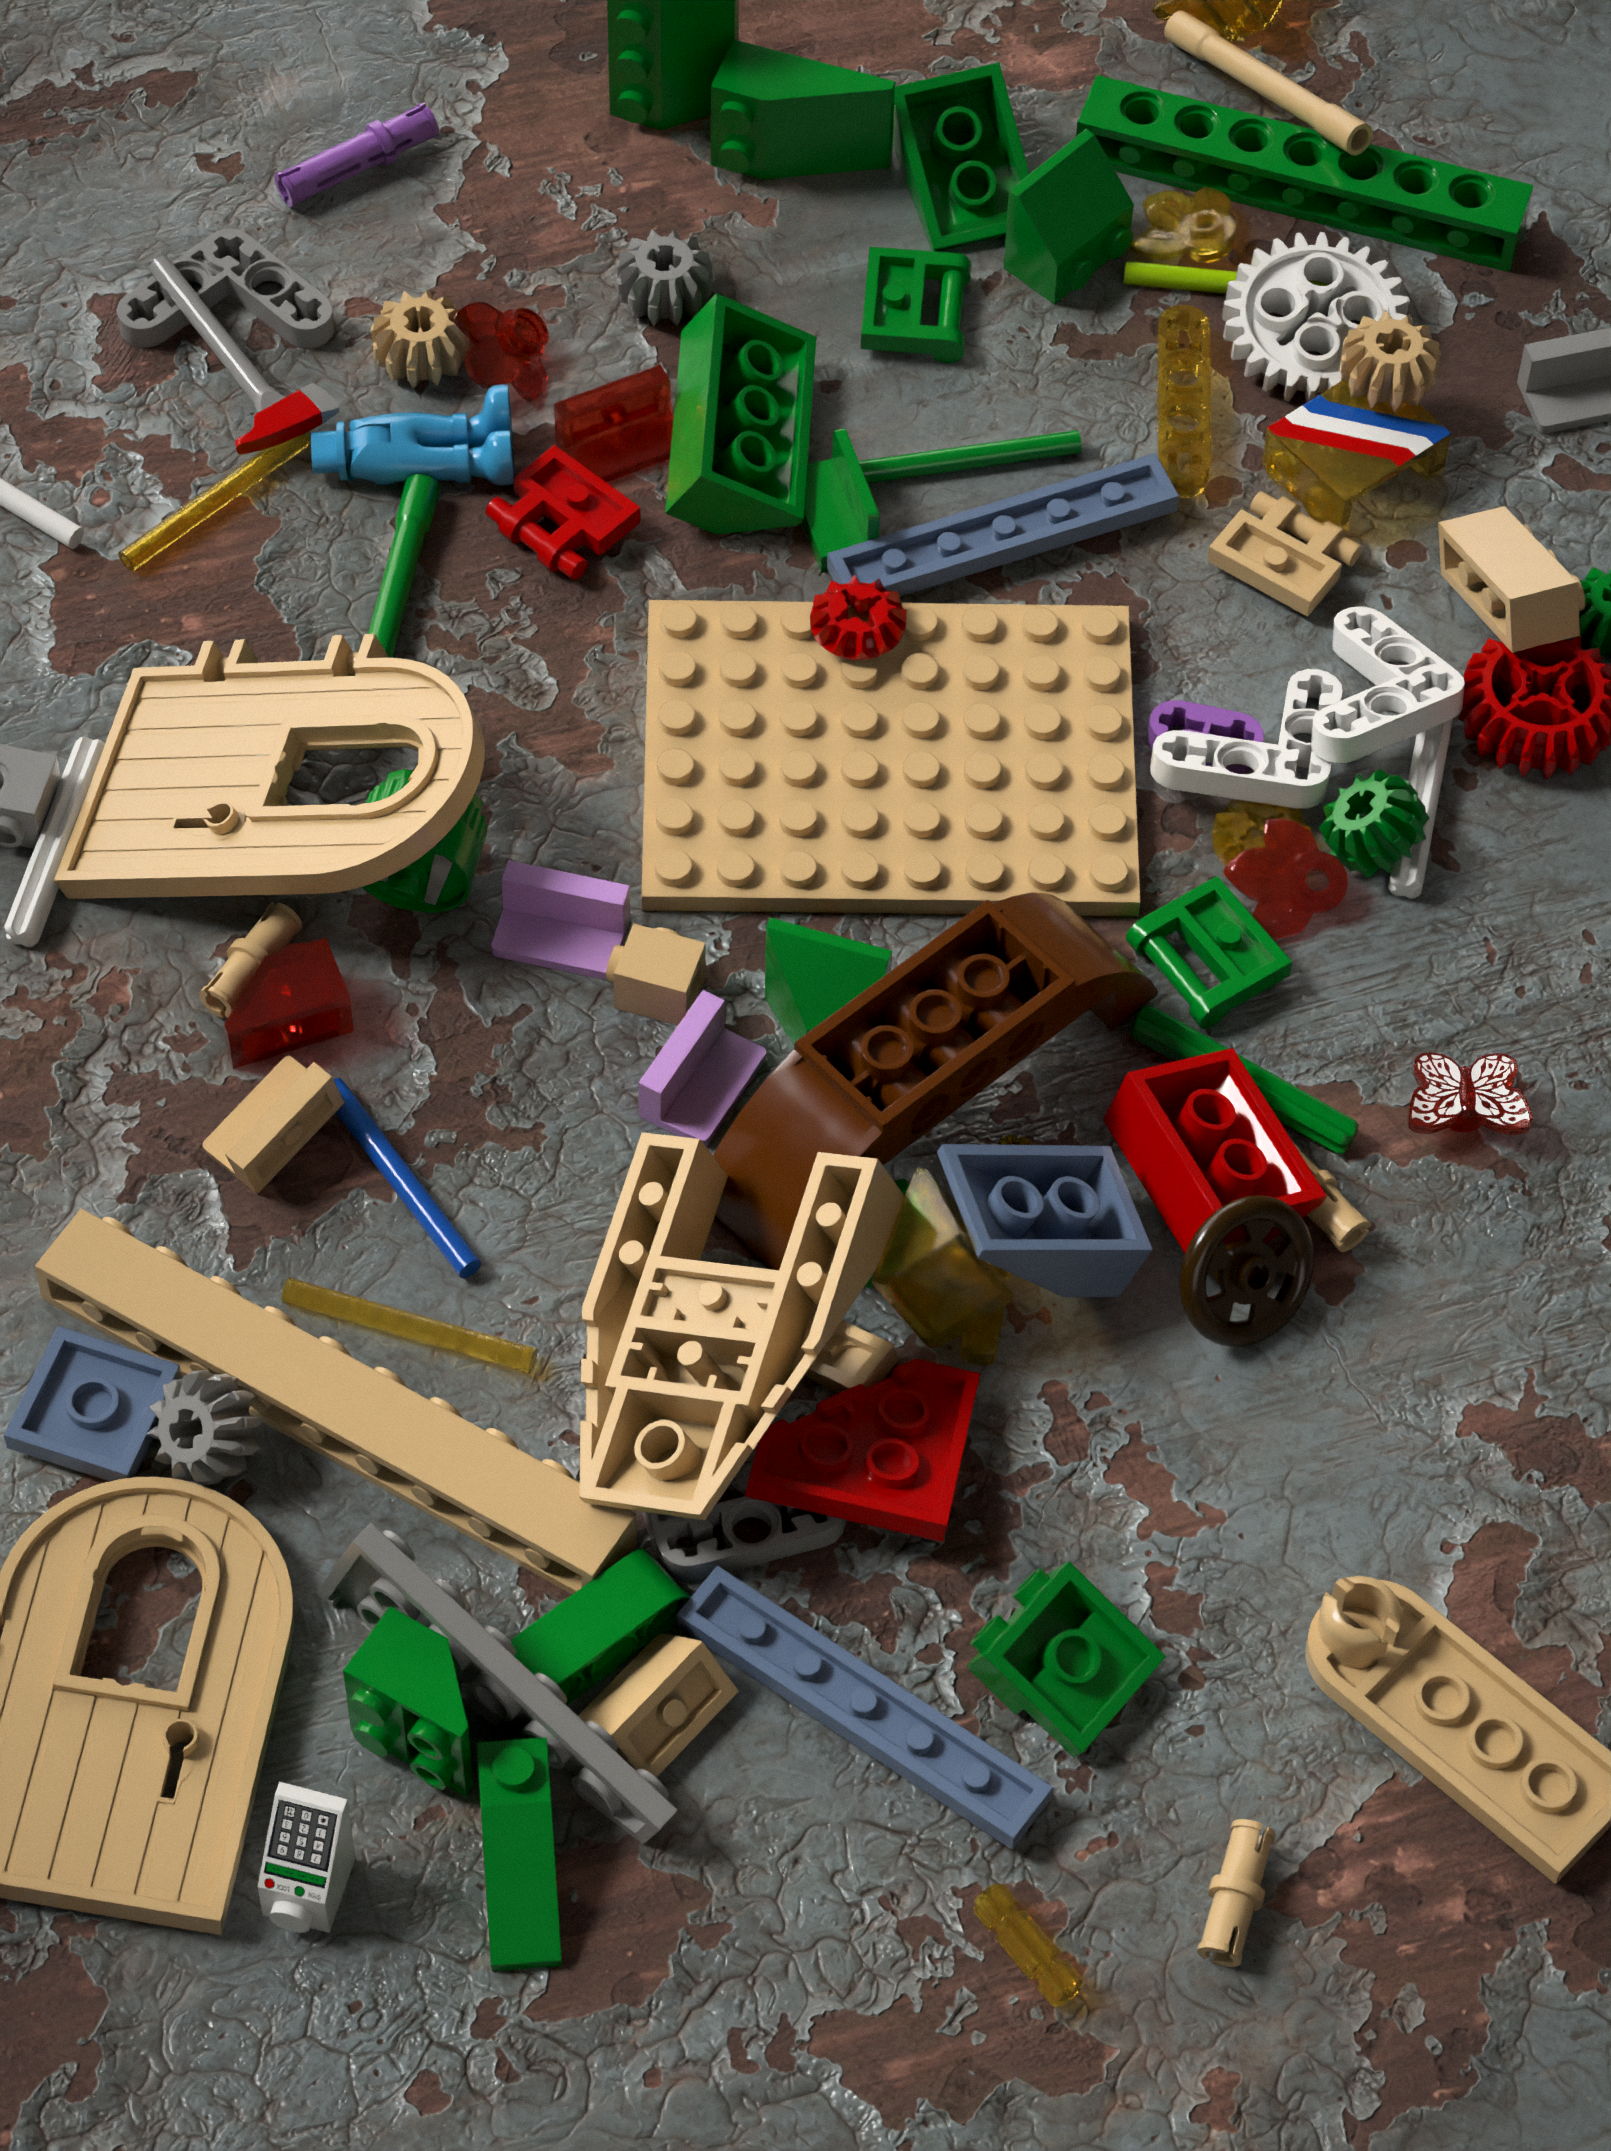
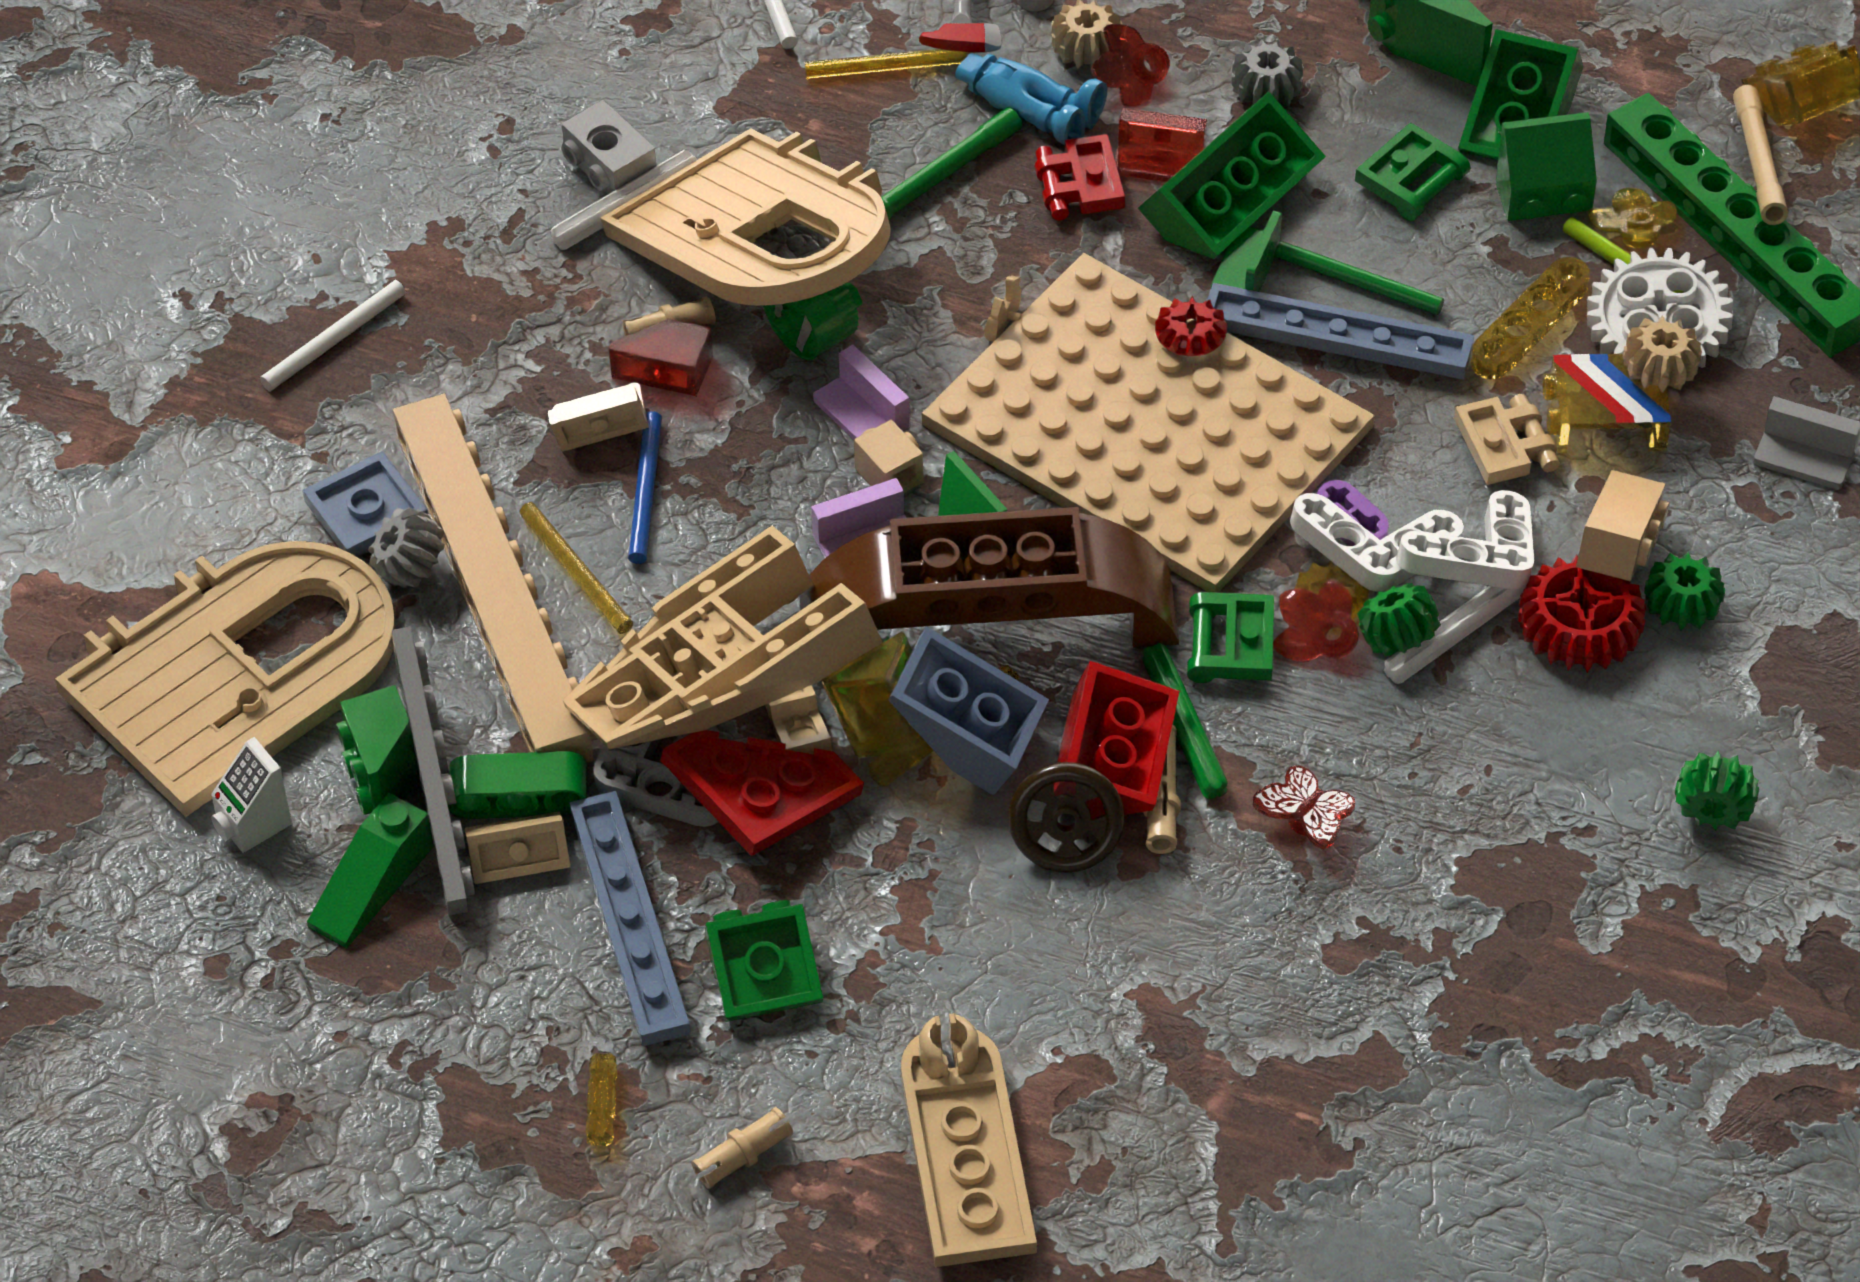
camera: 40 degrees right, 5 degrees down
none -> tan piece [984,275,1022,342]

